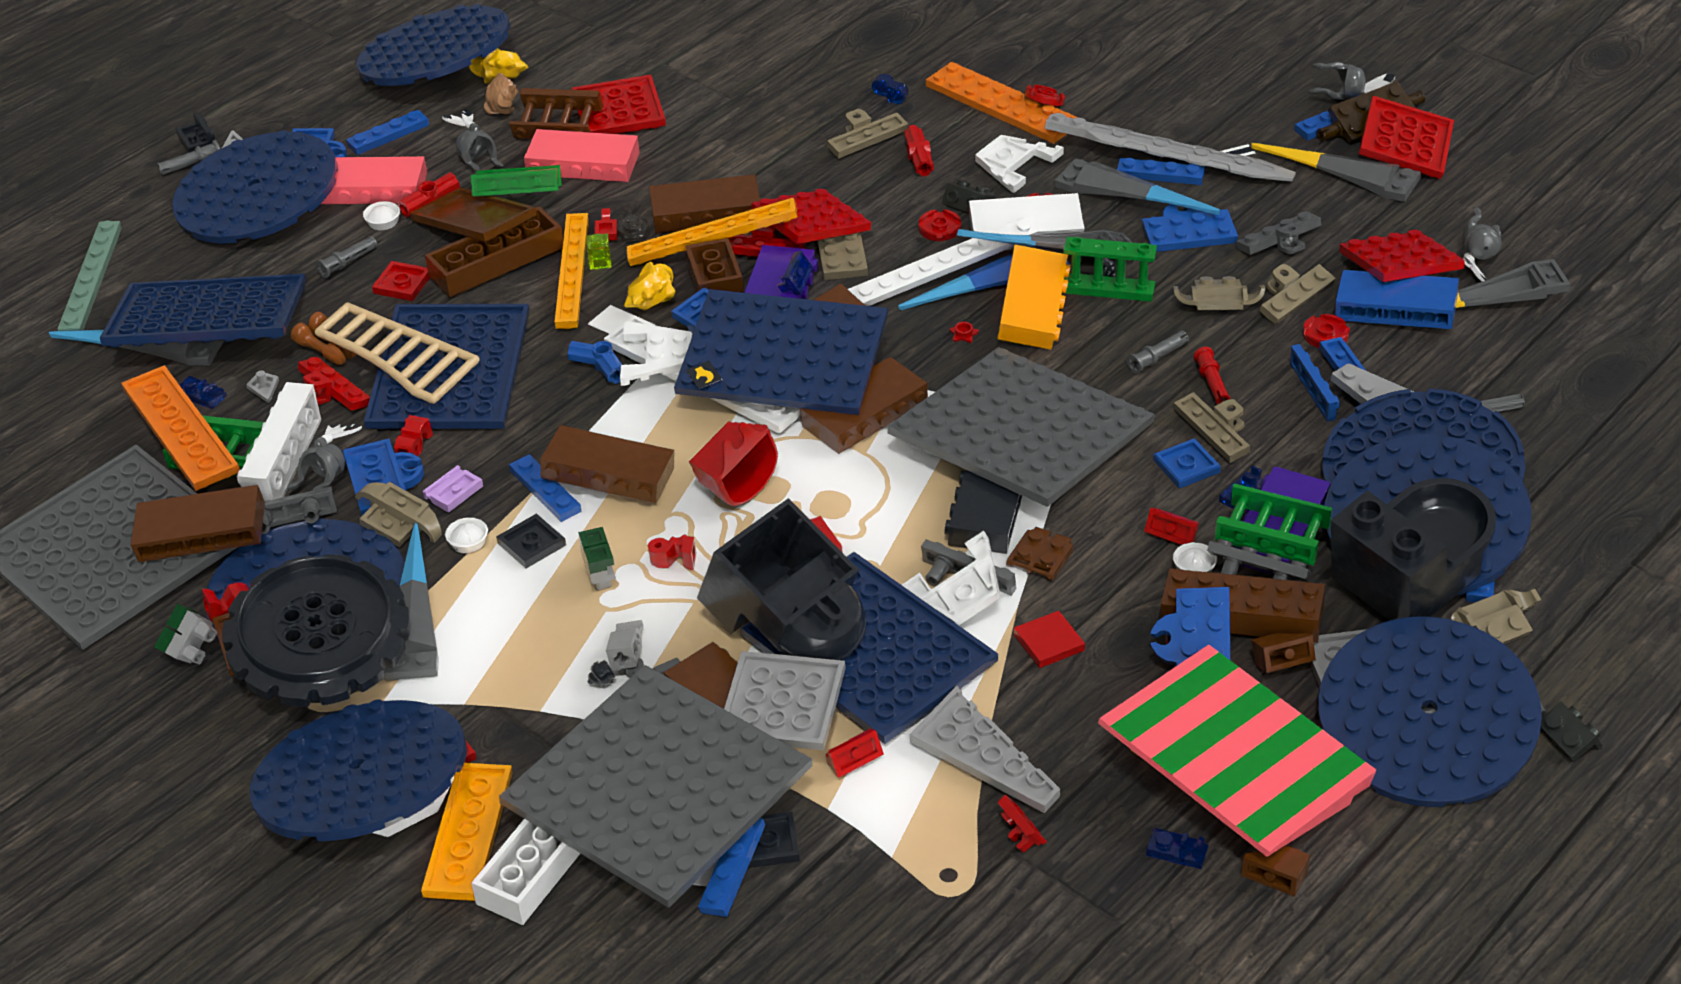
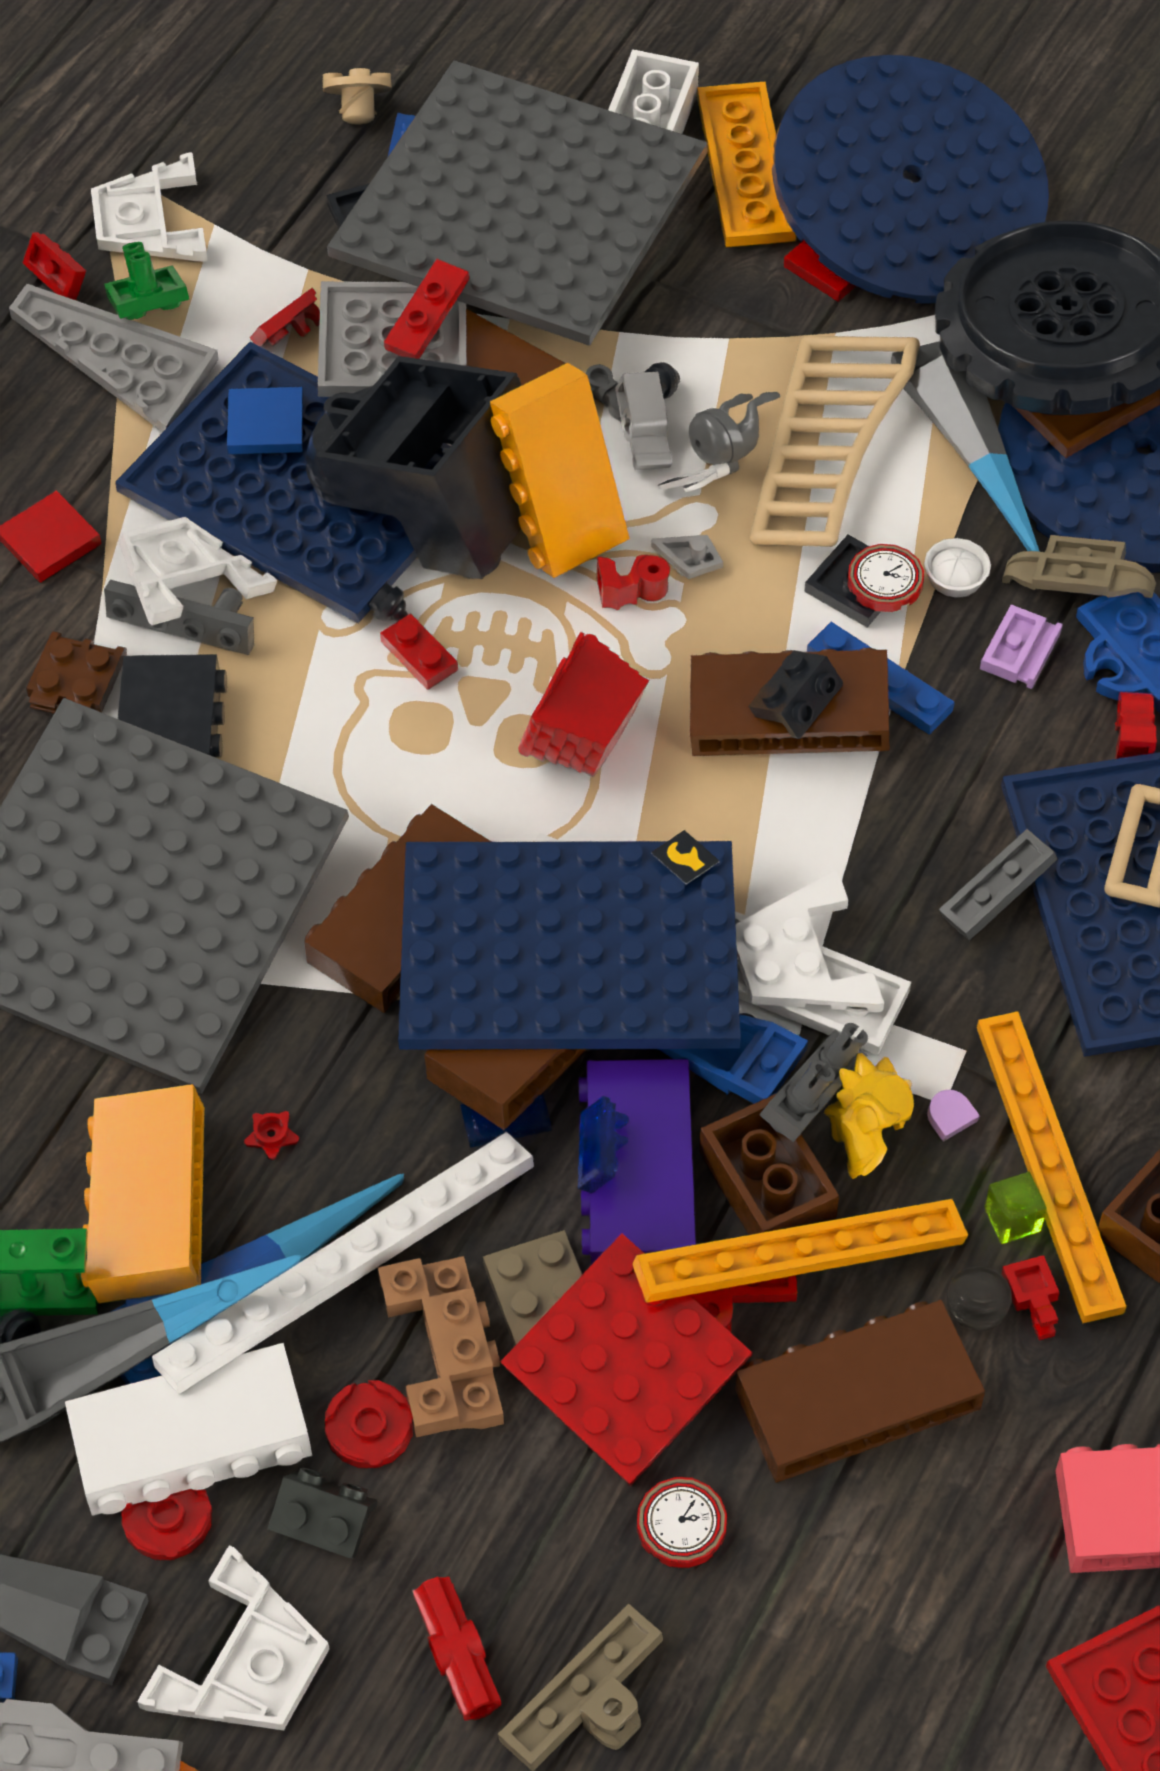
camera: 165 degrees right, 15 degrees up
blue piece [567,341,622,384] -> none
dark green hips [578,527,616,590] -> none
none -> white wing [91,152,208,262]
none -> green plate [104,241,190,320]
none -> blue tile [227,387,303,454]
none -> tan plate [323,68,392,125]
none -> medium nougat bracket [378,1256,504,1437]
none -> red plate [383,259,470,359]
none -> light orange brick [490,363,630,578]
none -> tile [637,1477,727,1568]
none -> light grey piece [651,535,723,579]
none -> dark grey hair [658,392,780,492]
none -> black bracket [748,650,843,739]
none -> tan bar [750,336,920,547]
none -> dark grey plate [760,1023,868,1142]
none -> tile [848,544,924,612]
none -> lavender tile [927,1090,980,1142]
none -> dark grey plate [939,829,1058,941]

